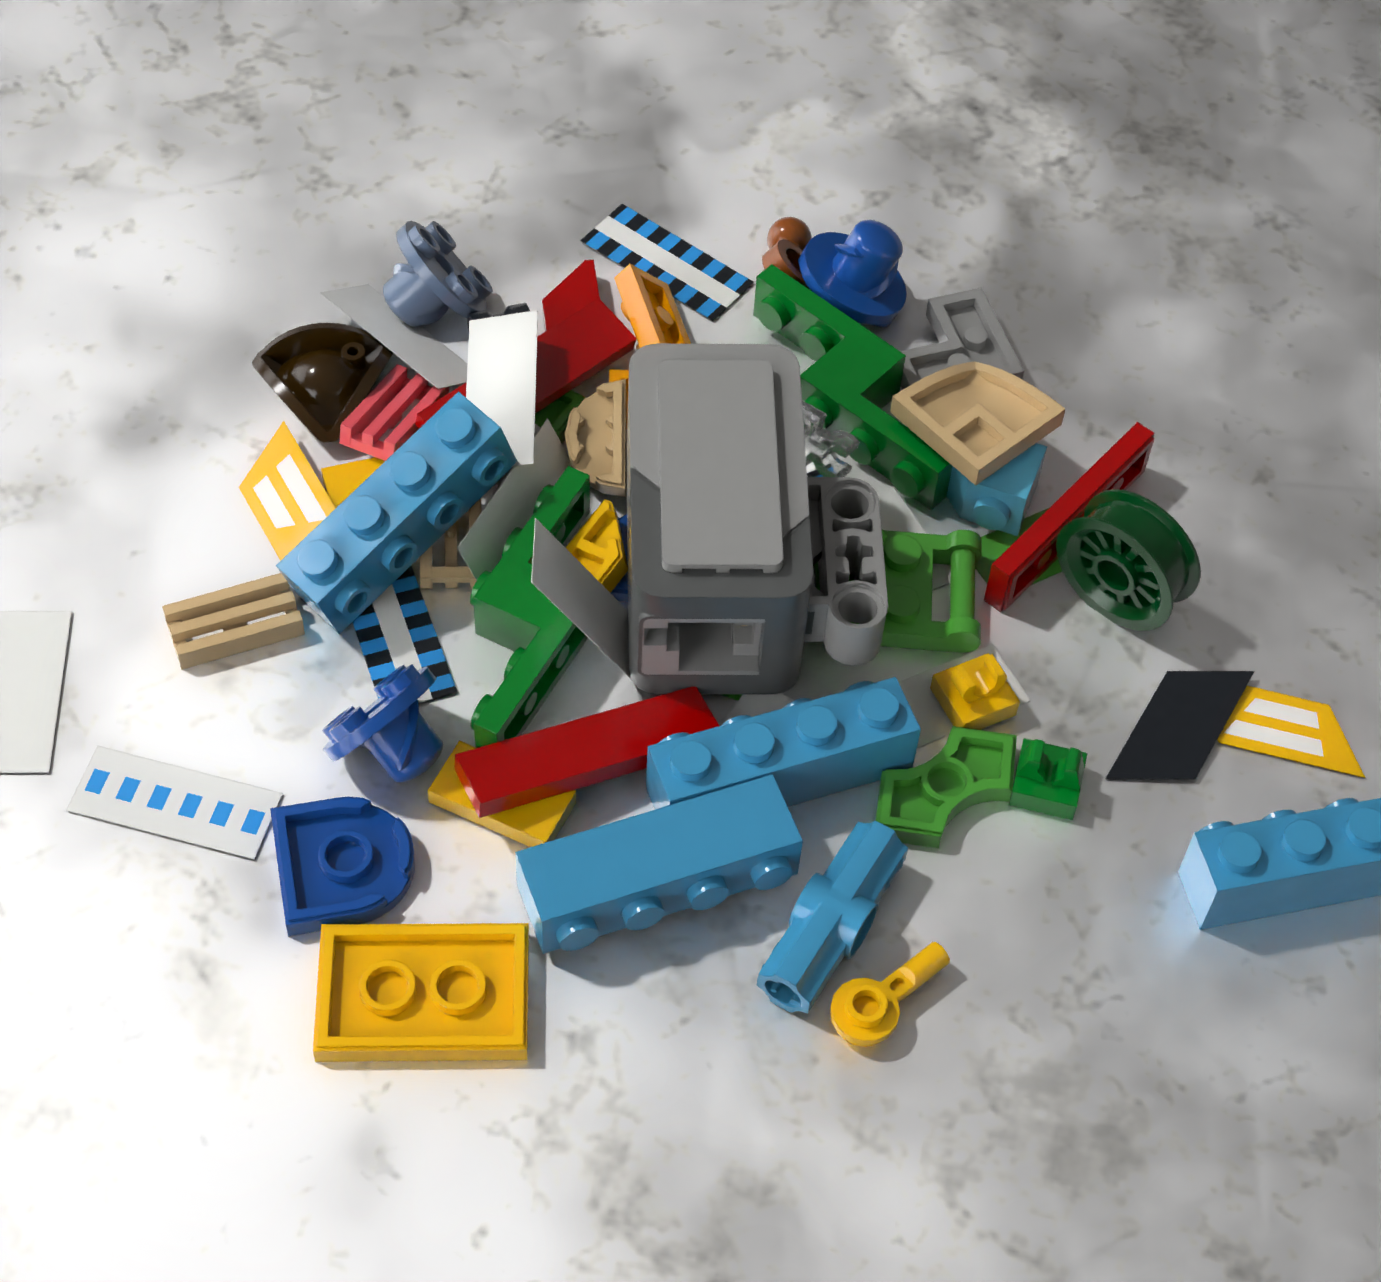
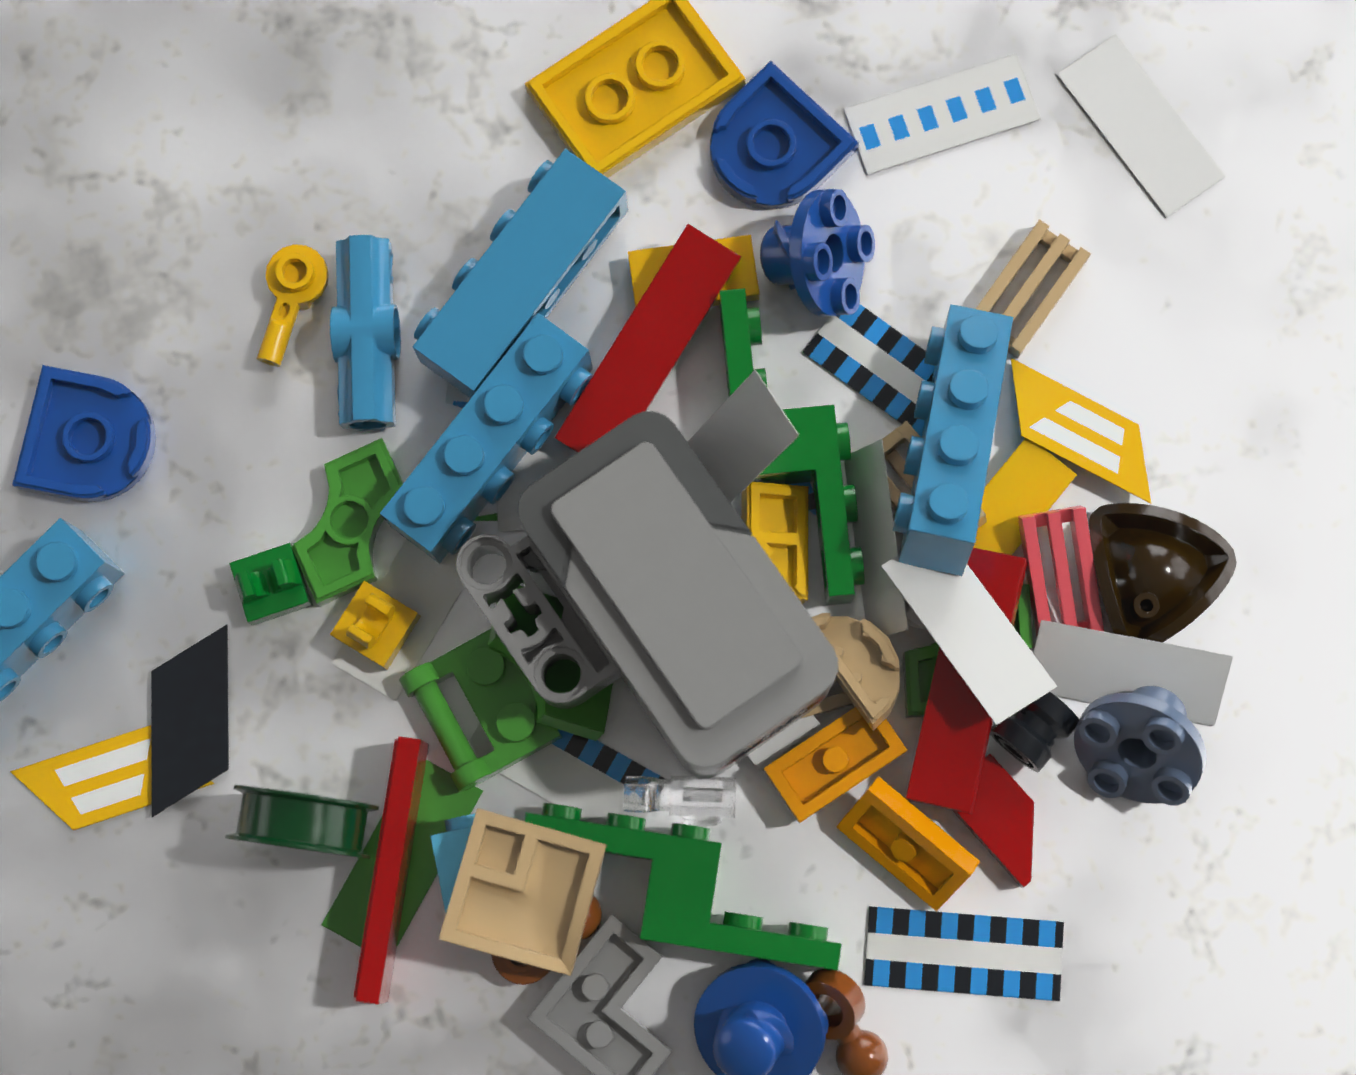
camera: 155 degrees right, 25 degrees up
none -> blue tile [12,365,156,502]

